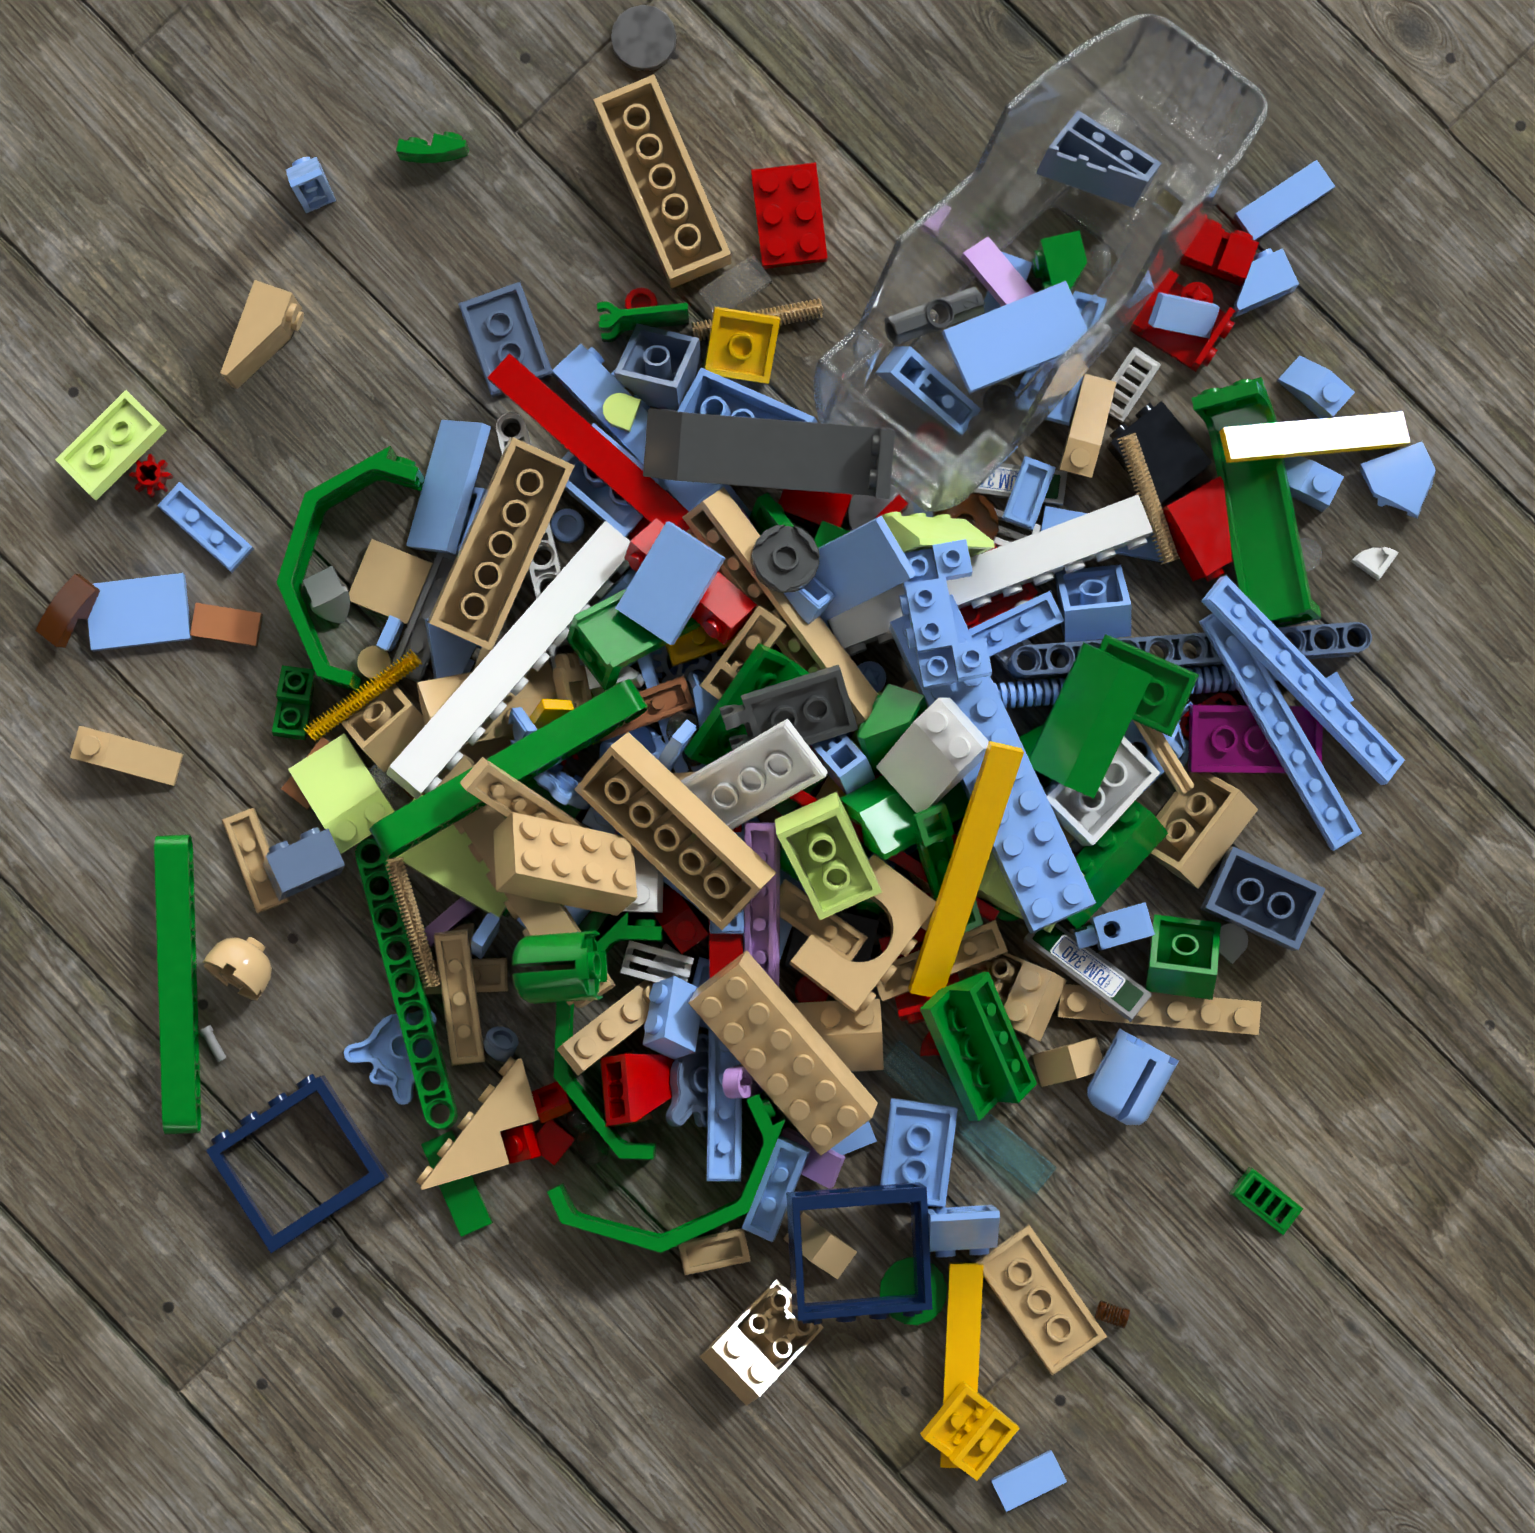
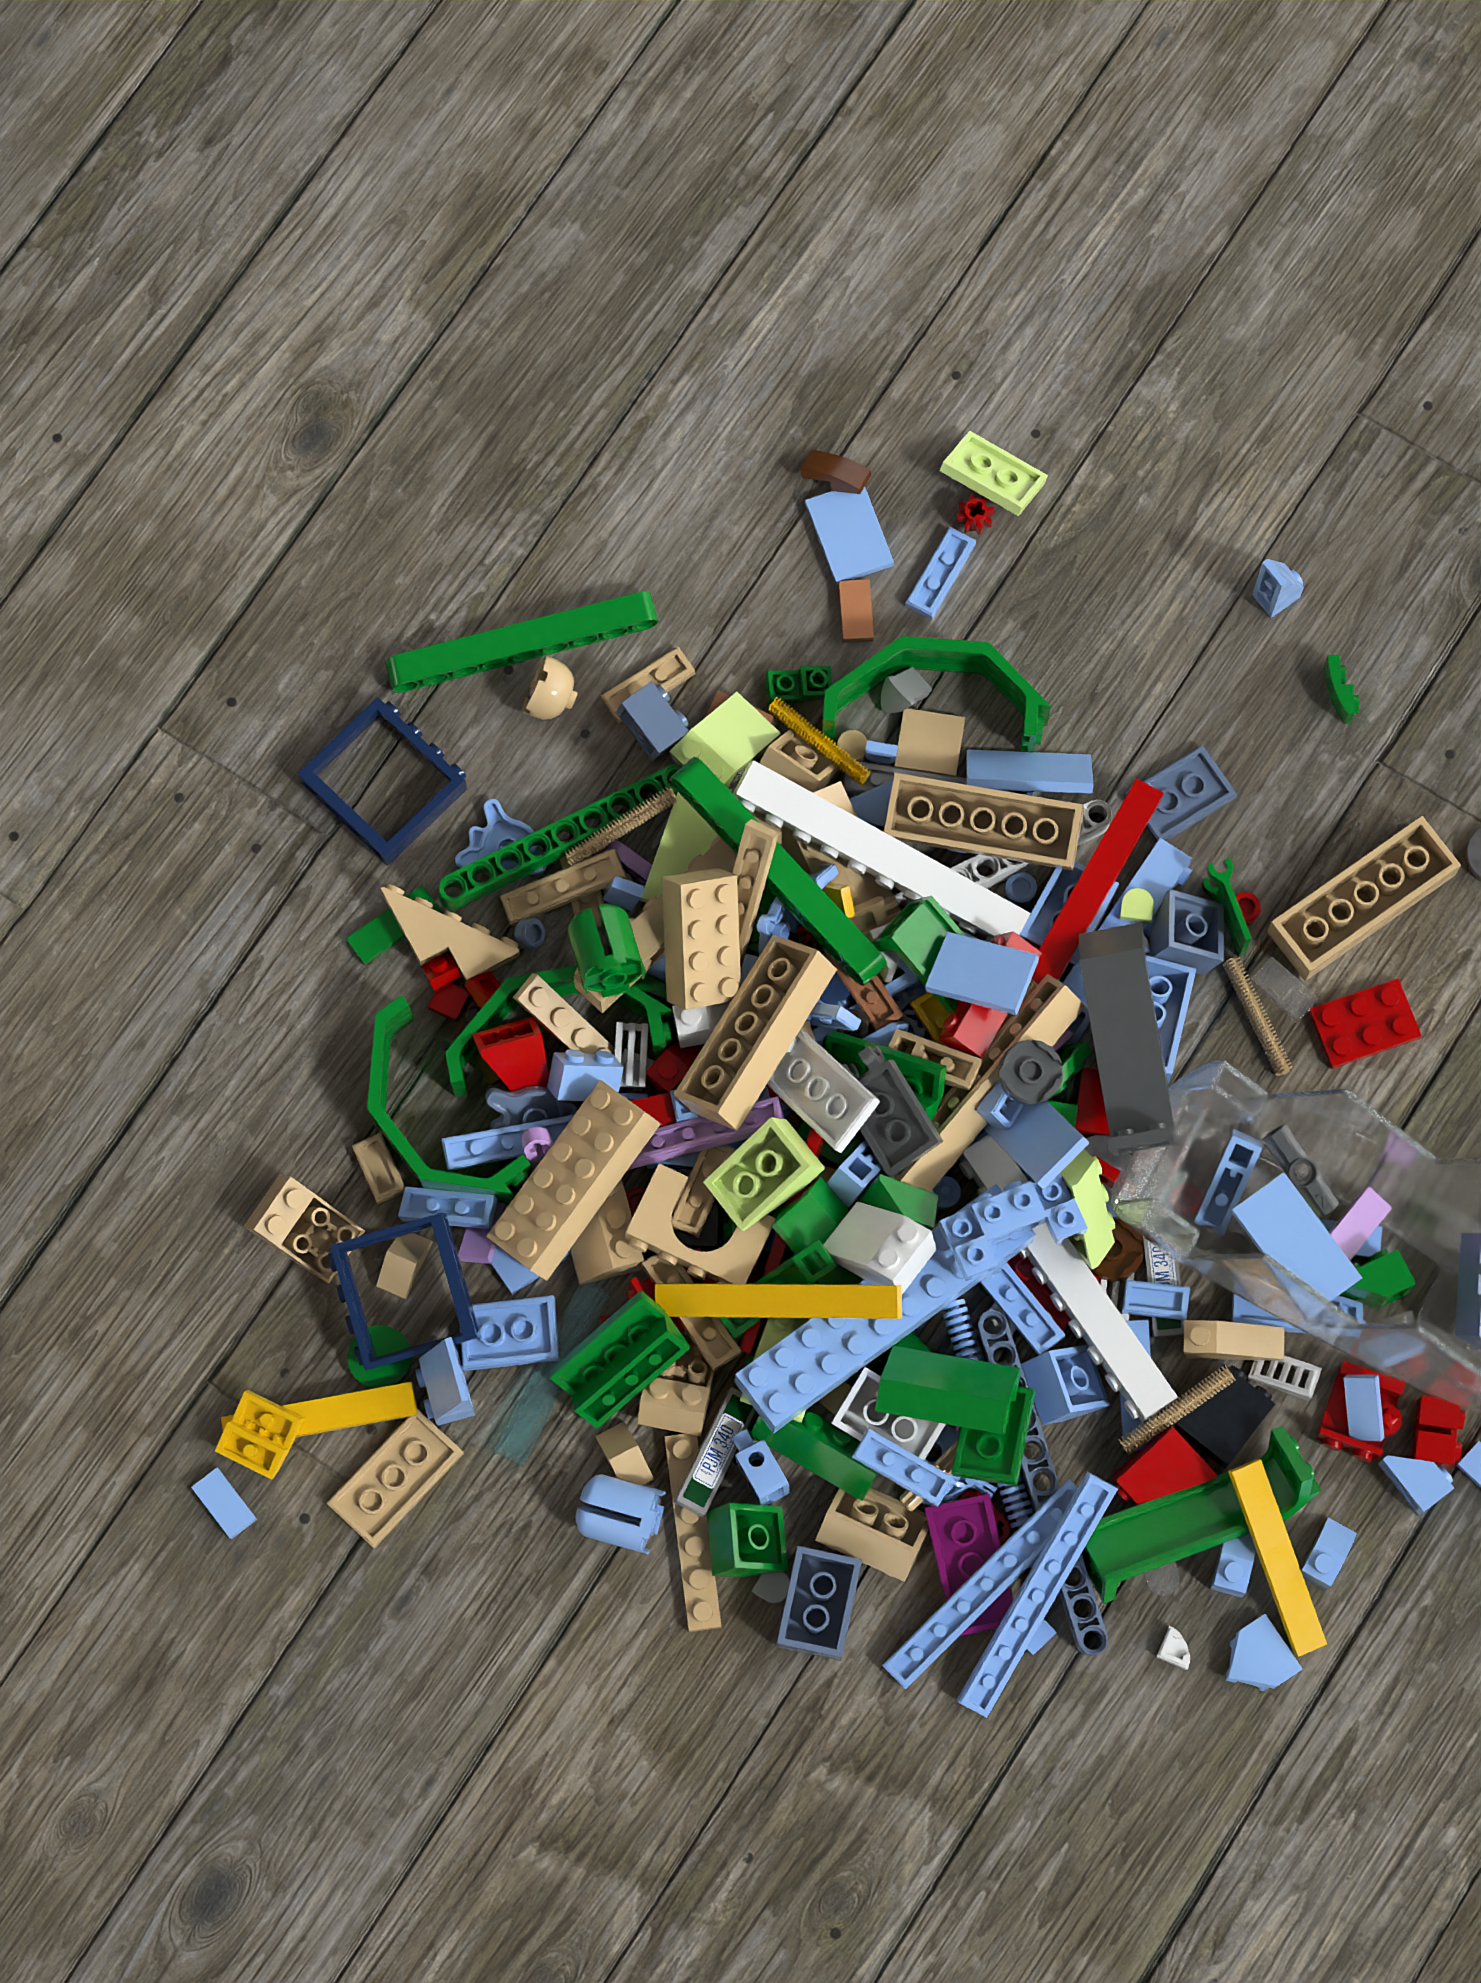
camera: 80 degrees right, 10 degrees down
tan slope [70,726,184,786] -> none
light grey piece [199,1025,227,1062] -> none
tan slope [220,280,304,389] -> none
yellow plate [704,306,780,384] -> none
reddish brown piece [1095,1300,1130,1328] -> none
green slope [1229,1167,1303,1235] -> none
none -> light blue tile [852,1428,954,1508]

